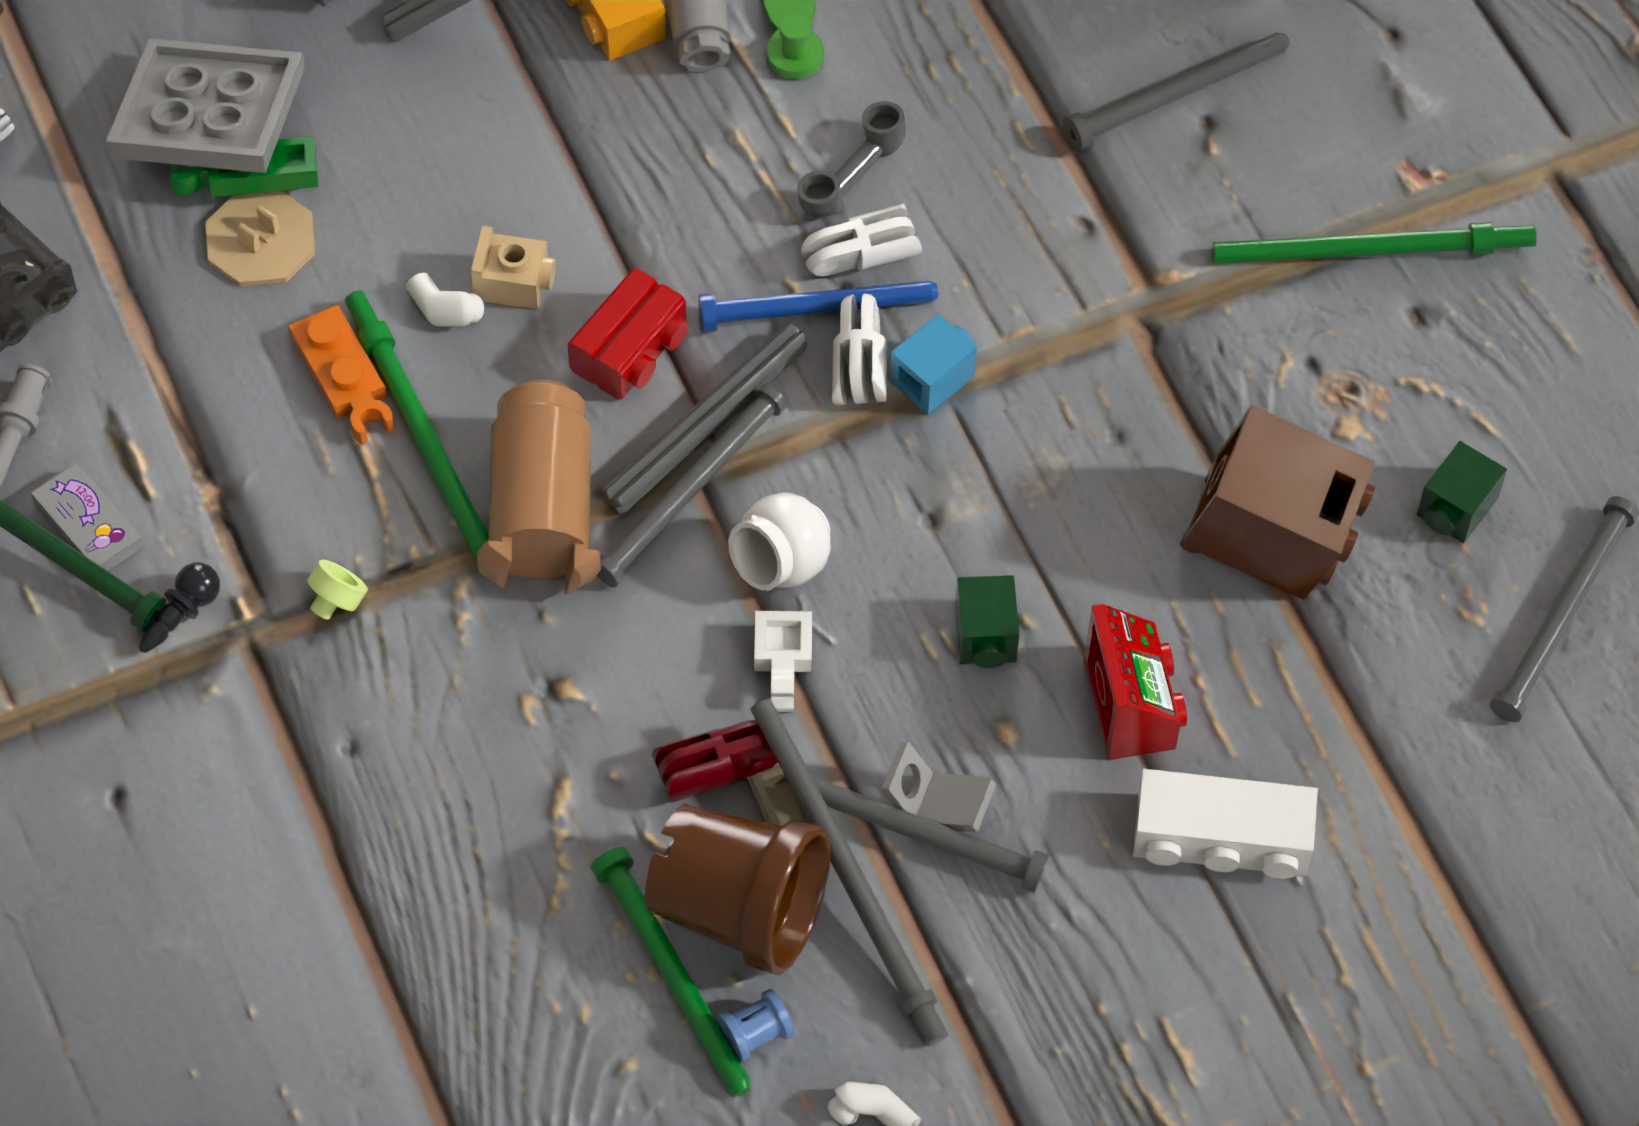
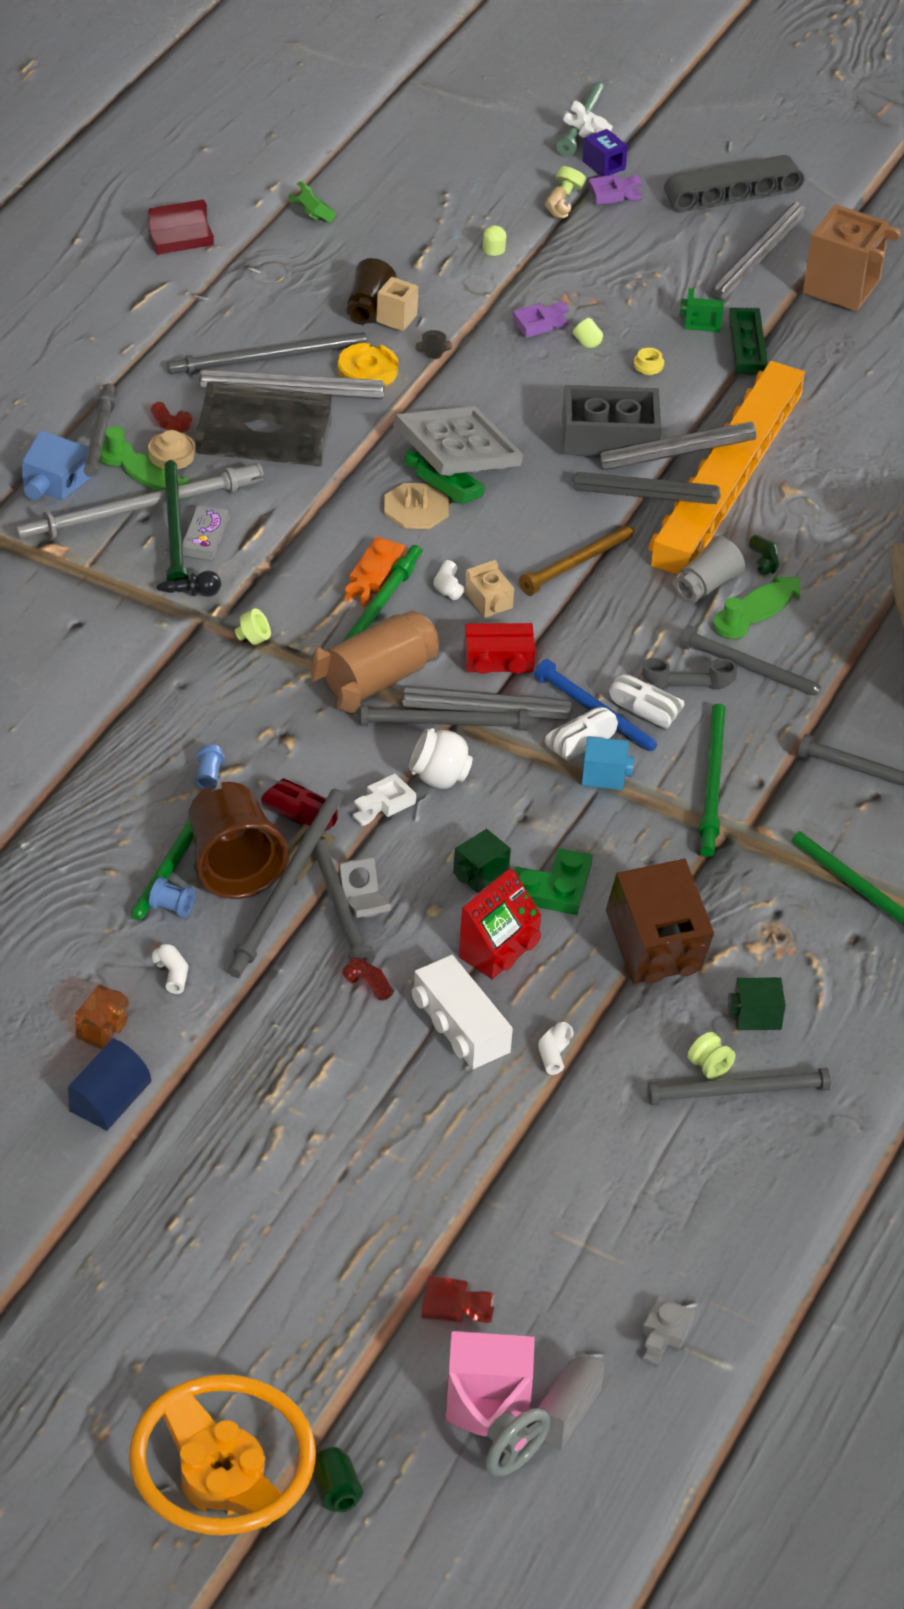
camera: 50 degrees right, 15 degrees down
none -> medium blue pin [195,744,225,790]
none -> clear red arm [342,958,394,1001]
none -> green plate [514,848,593,915]
none -> pearl gold bar [519,525,634,596]
none -> white arm [538,1022,574,1075]
none -> dark grey bar [680,625,821,696]
none -> yellowish green wheel [688,1032,736,1080]
none -> green bar [698,703,726,857]

